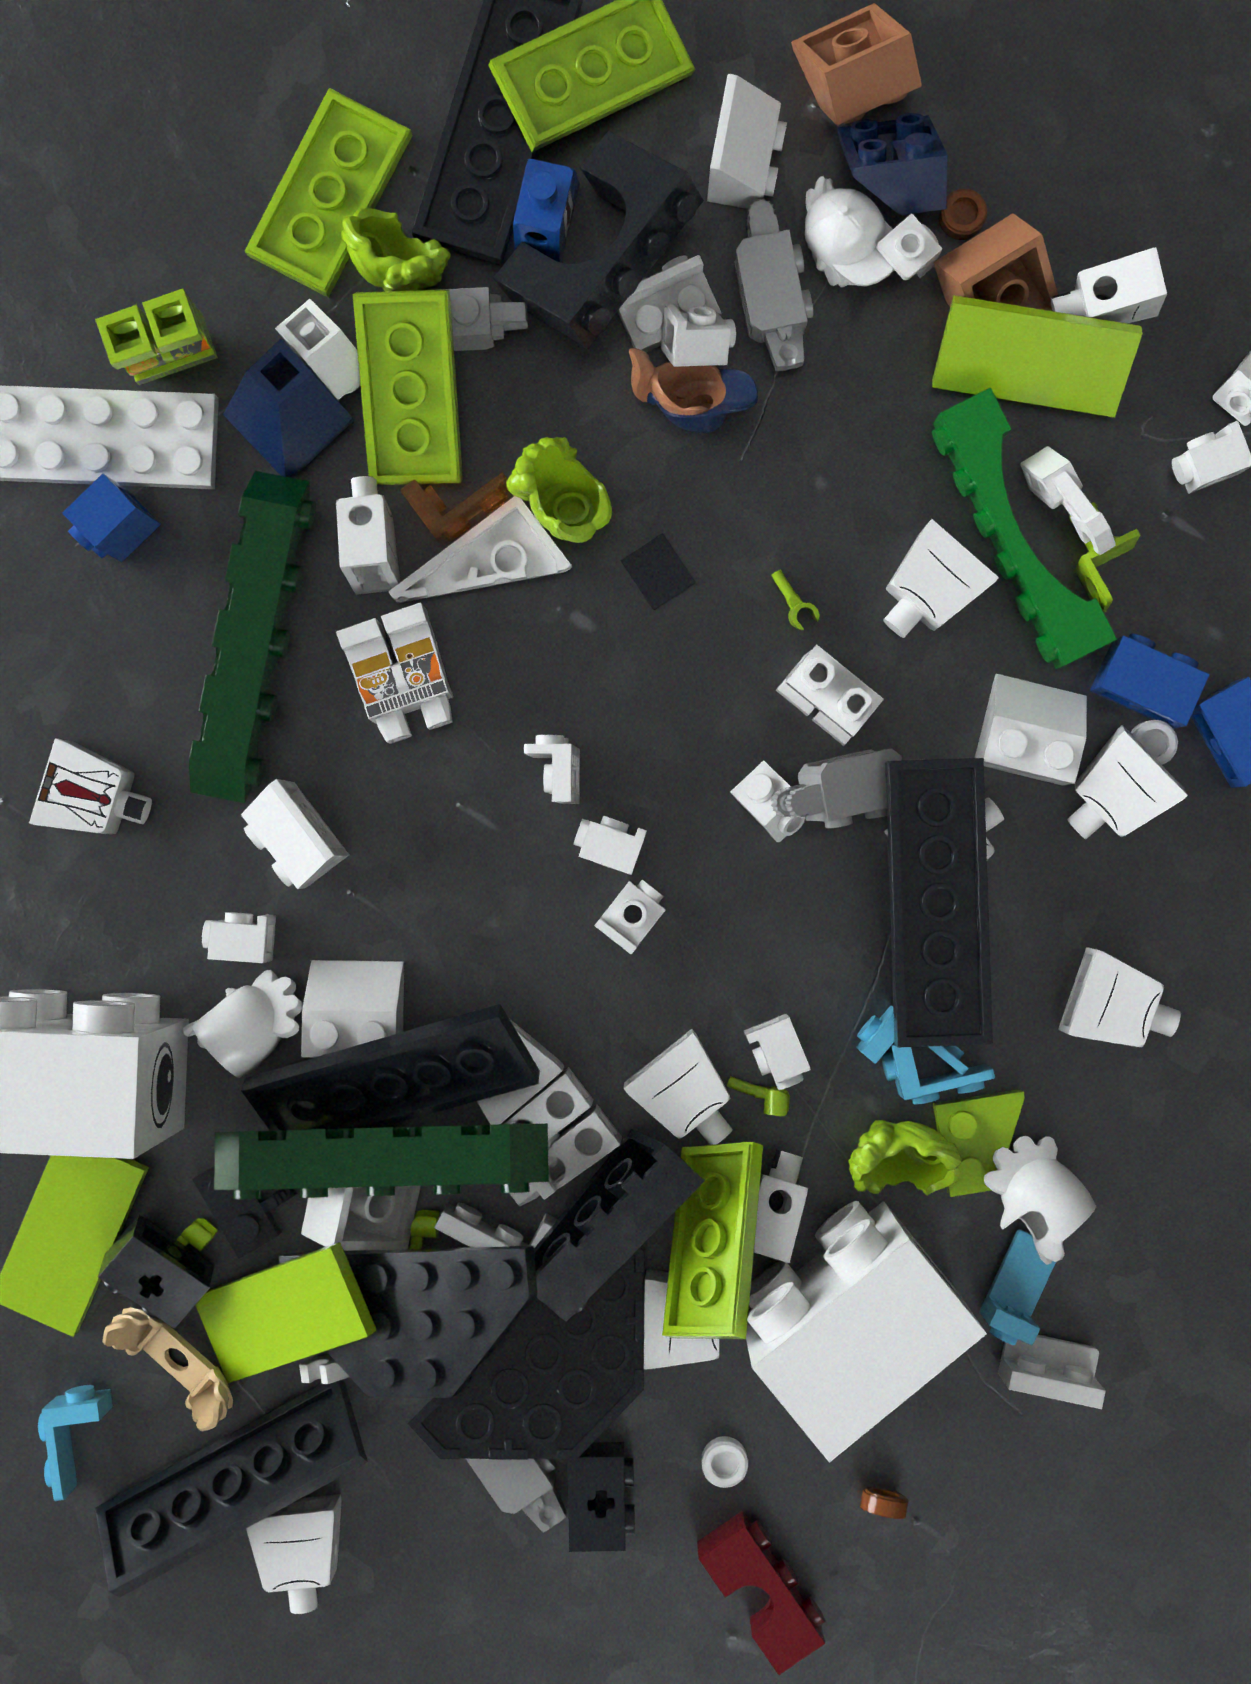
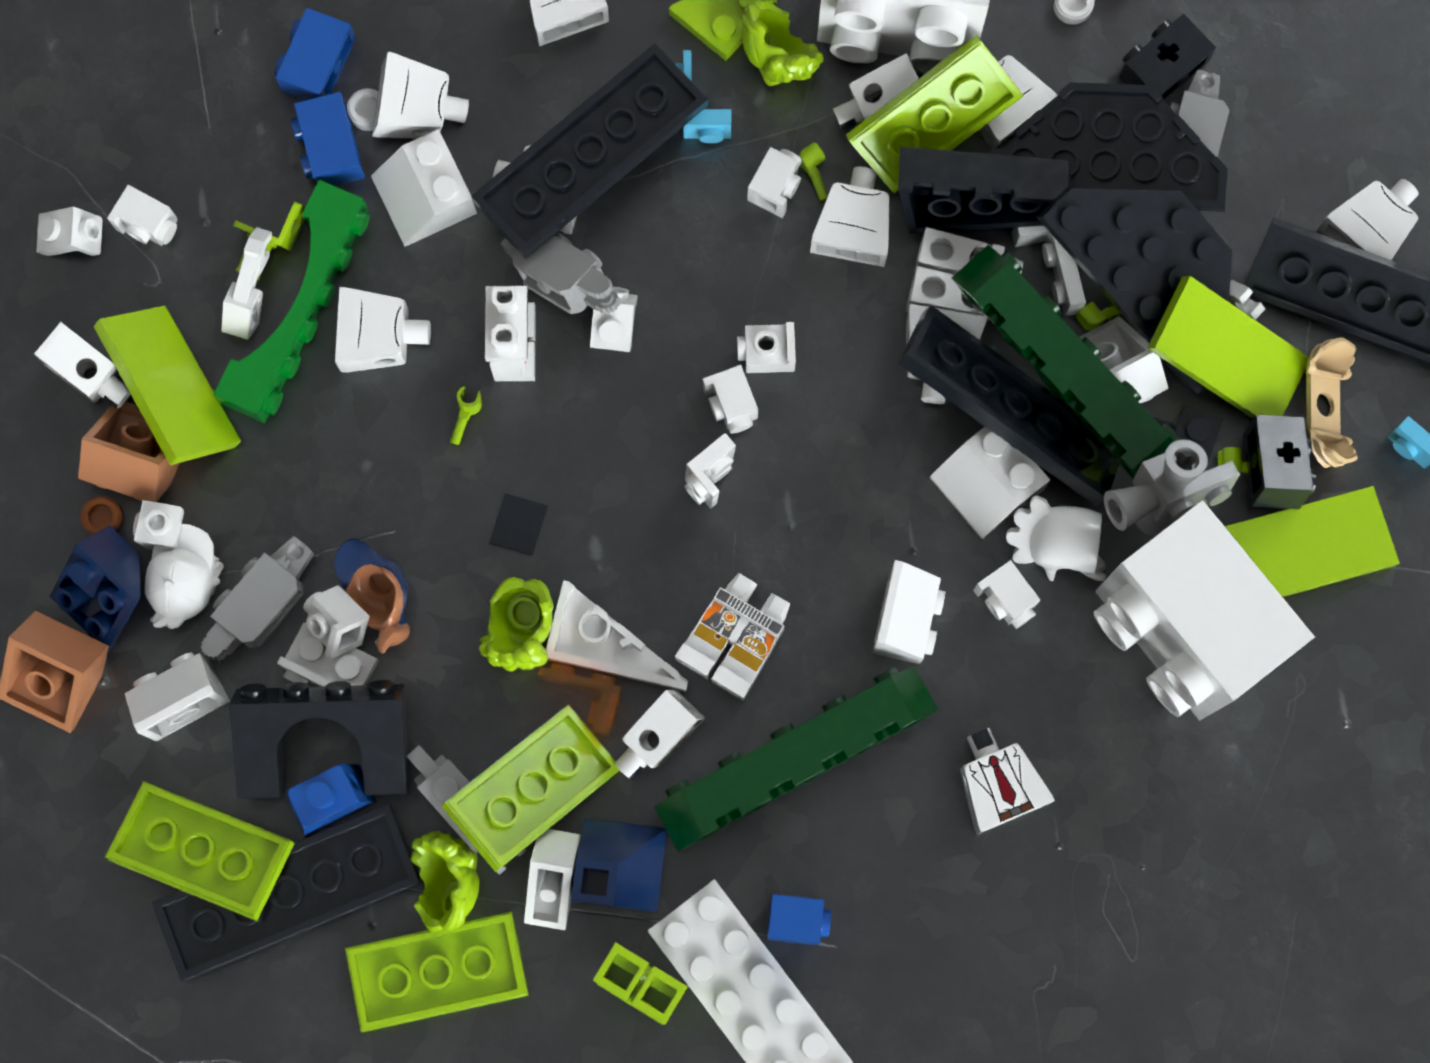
camera: 130 degrees left, 10 degrees down
medium azure bracket [881,1041,995,1105] -> none
none -> light grey brick [1104,440,1240,536]

